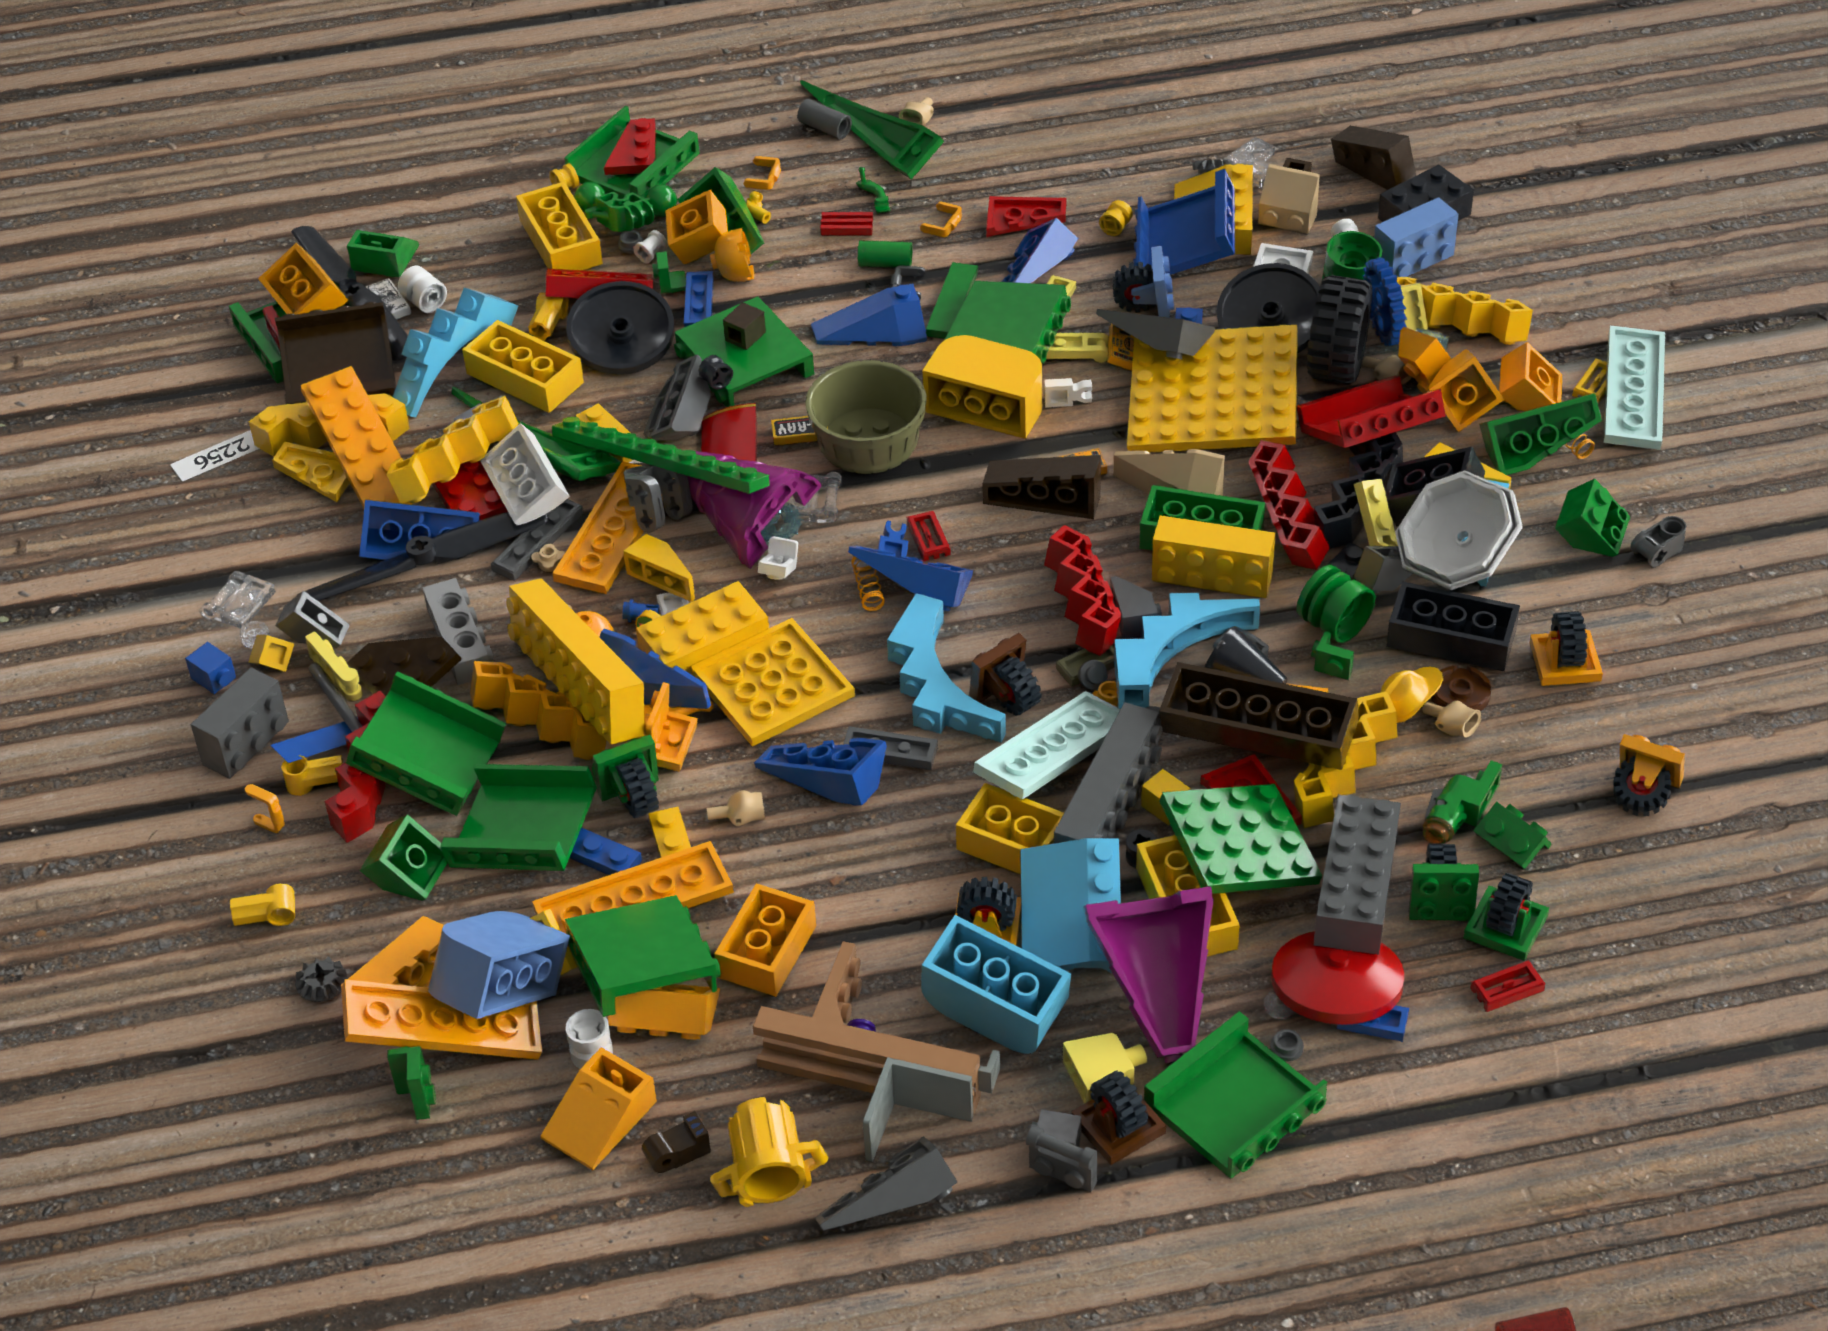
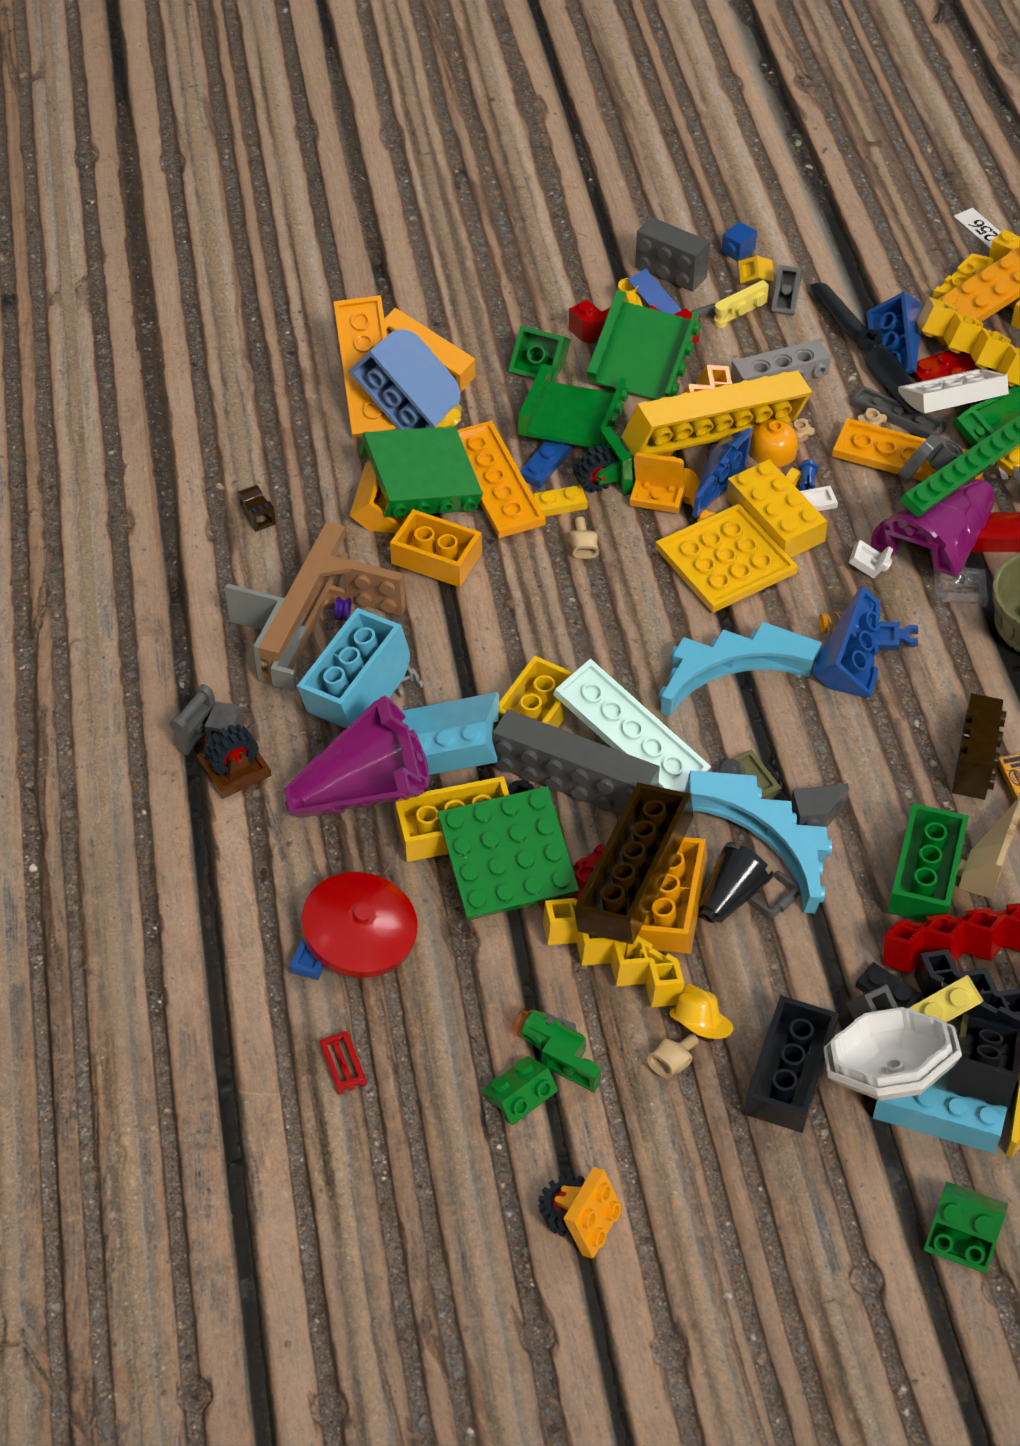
camera: 90 degrees right, 5 degrees up
clear plate [199,571,276,630] -> none
yellow piece [230,884,295,926] -> none
clear tile [239,621,270,649] -> none
light orange piece [245,784,285,833] -> none
dark grey gear [295,956,347,1002] -> none
dark brown plate [347,636,462,696] -> none
green bracket [387,1046,436,1120] -> none
light orange slope [540,1047,657,1171] -> none
white wheel [566,1009,613,1069] -> none
yellow slope [623,534,695,602] -> none
yellow container [710,1097,828,1207] -> none
blue wedge [754,738,887,806] -> none
clear light blue gear [760,502,802,542] -> none
dark grey wedge [815,1136,958,1230] -> none
dark grey plate [843,726,938,770] -> none
red tile [906,511,951,562] -> none
black plate [955,877,1021,946] -> none
plate [969,633,1042,716] -> none
red brick [1044,525,1121,656] -> none
light yellow torso [1063,1033,1147,1104] -> none
yellow brick [1141,769,1191,826] -> none
green panel [1144,1011,1327,1179] -> none
yellow brick [1152,516,1275,599] -> none
dark grey plate [1270,1029,1304,1061] -> none
green wheel [1296,564,1376,643] -> none
green bracket [1311,631,1354,680] -> none
dark grey brick [1314,794,1401,955] -> none
green plate [1408,844,1479,921] -> none
reddish brown tile [1431,665,1491,712] -> none
green plate [1463,873,1549,961] -> none
plate [1529,611,1603,686] -> none
dark grey piece [1630,516,1686,567] -> none

